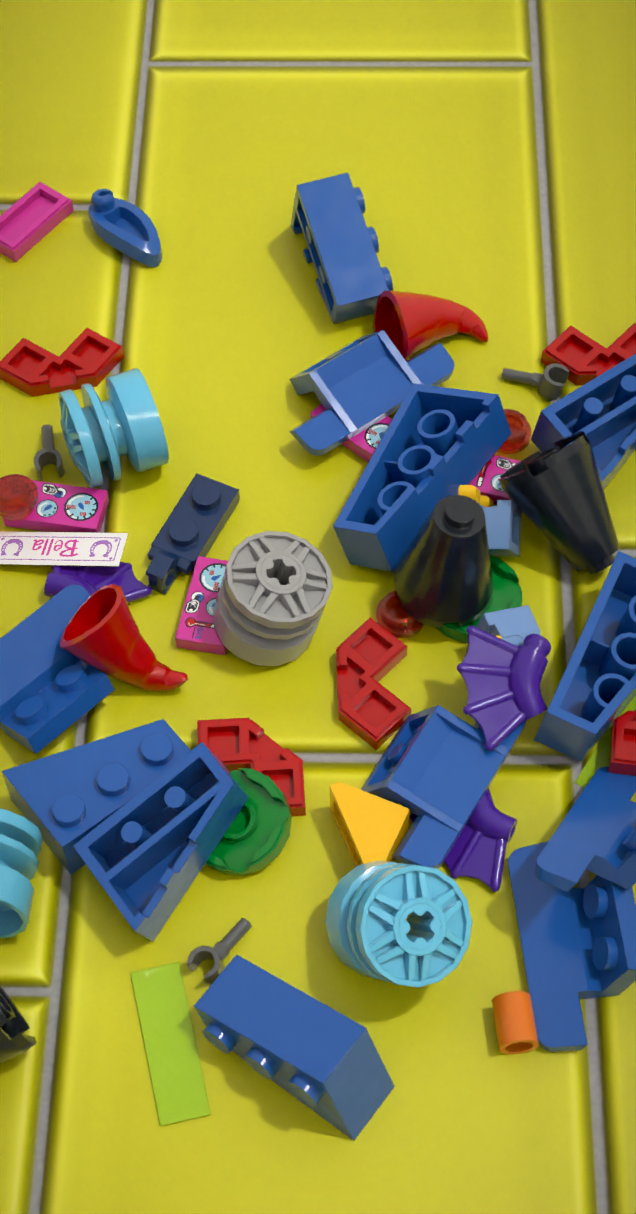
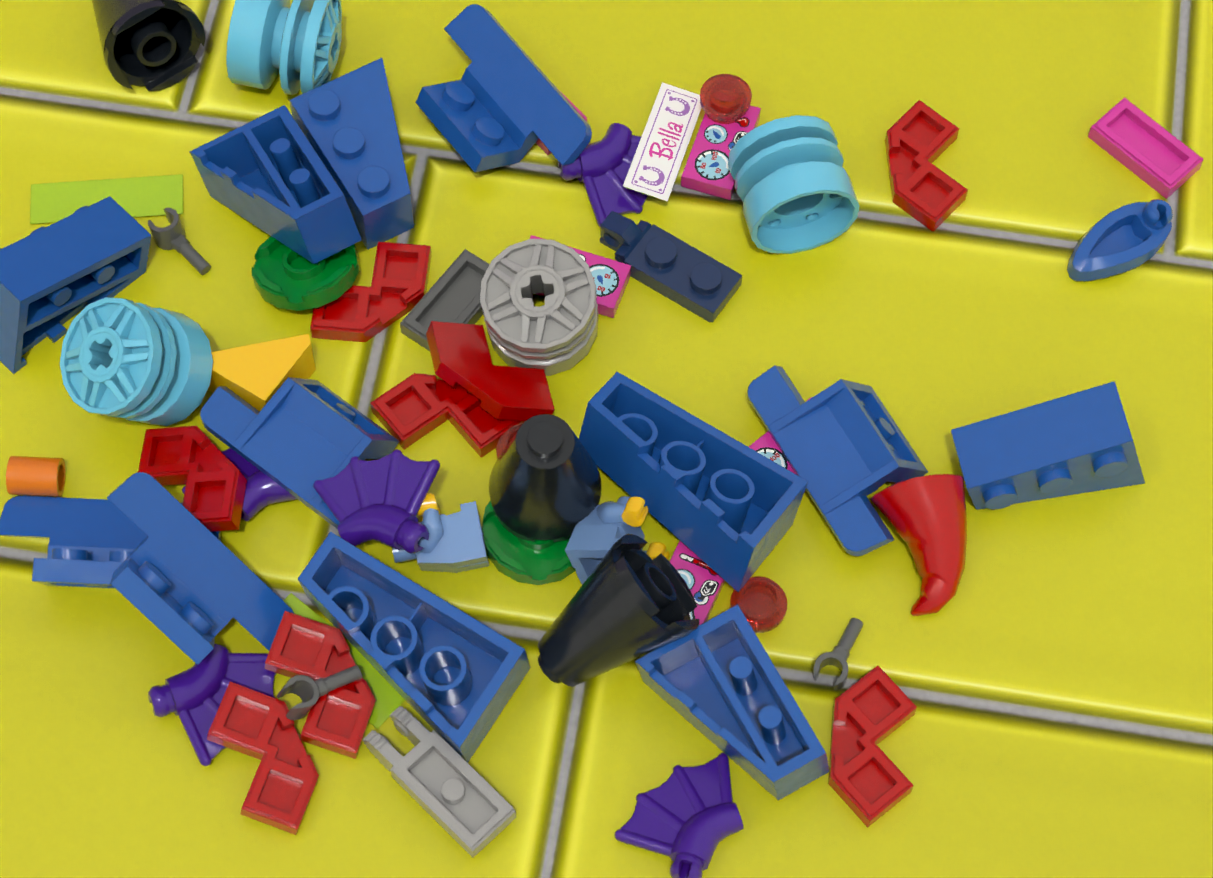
camera: 95 degrees right, 5 degrees up
red hat [59,584,188,691] -> none
none -> red tile [138,426,247,532]
none -> dark grey tile [400,249,490,351]
none -> red tile [426,321,555,421]

